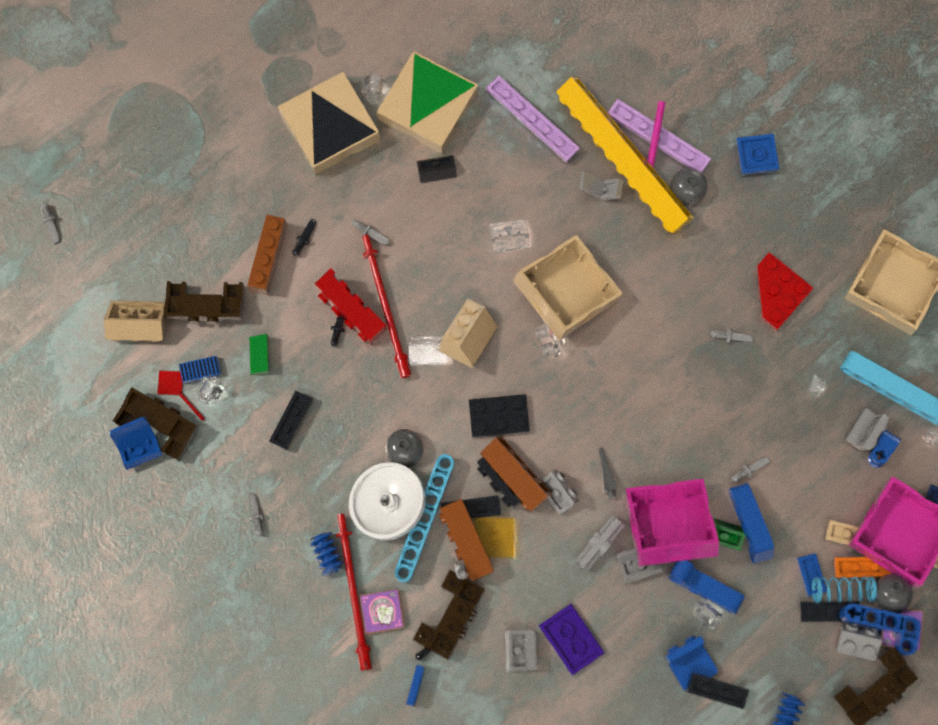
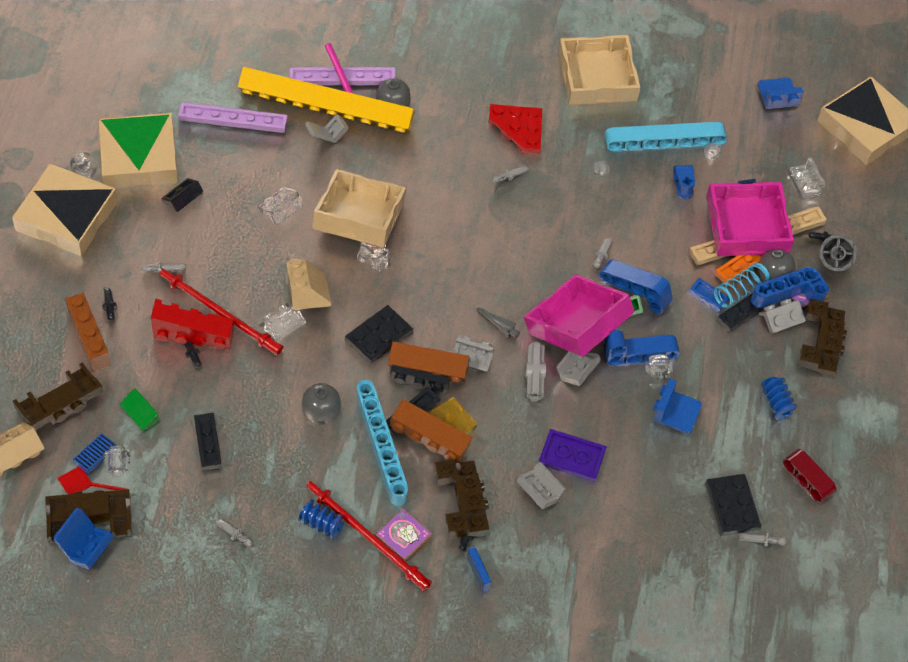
camera: 45 degrees left, 20 degrees down
white dish [349,462,425,540] -> none
light grey piece [455,563,468,579] -> none
black plate [686,672,749,710] -> none
blue plate [736,134,779,175] -> none
light grey bracket [846,408,890,451] -> none

